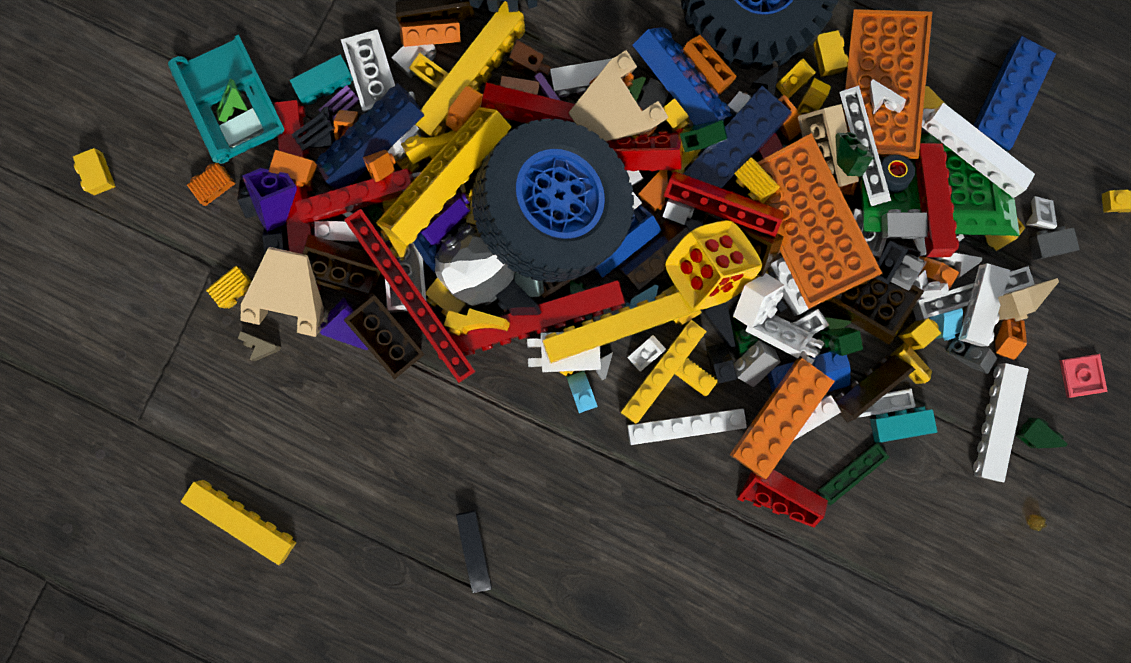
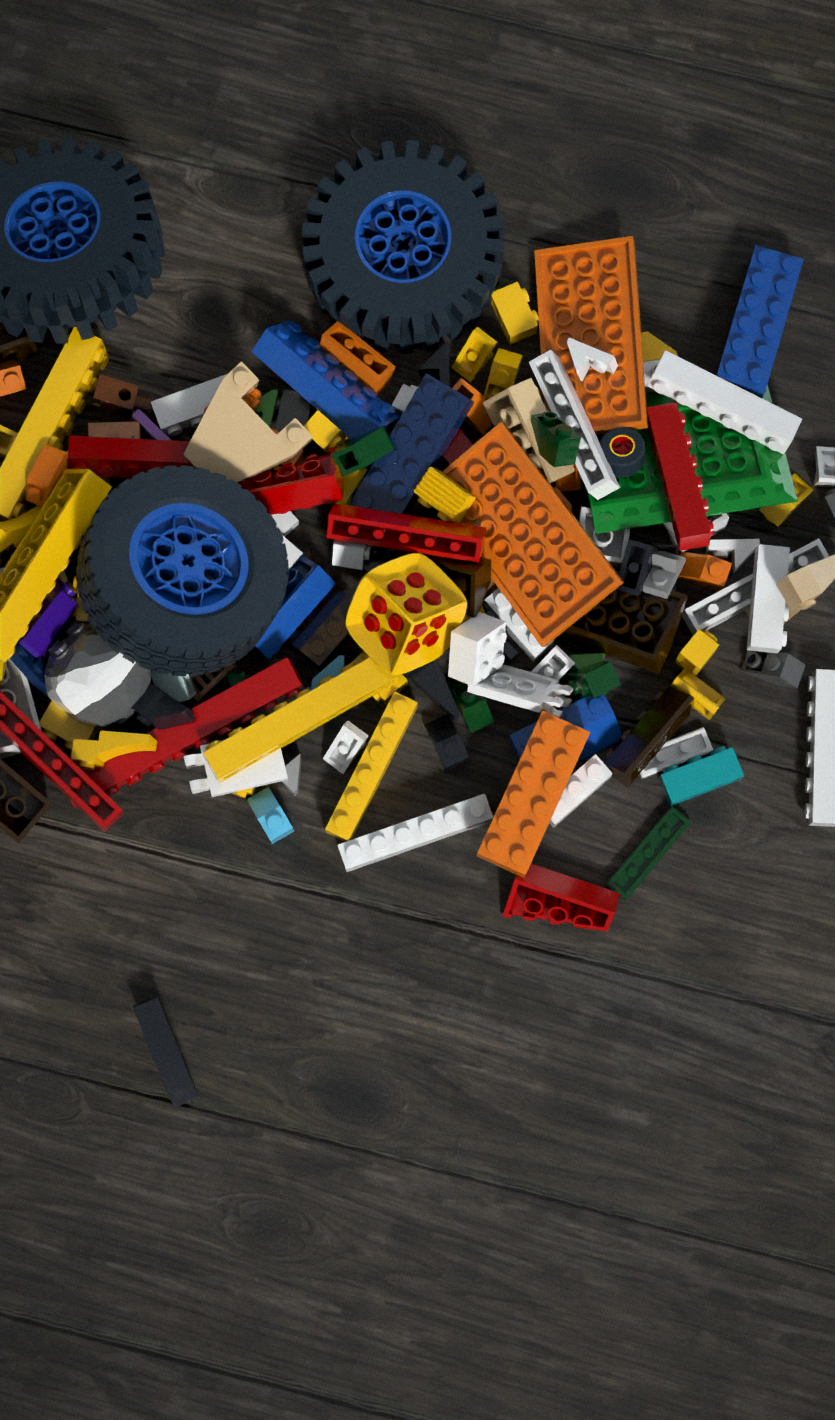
camera: 10 degrees left, 5 degrees down
orange slope [638,170,668,212] -> none
yellow brick [675,358,717,396] -> none
light grey brick [734,340,781,387] -> none
light grey brick [882,209,928,239] -> none
white slope [913,270,949,298] -> none
medium azure slope [930,308,963,341] -> none
orange slope [995,318,1027,360] -> none

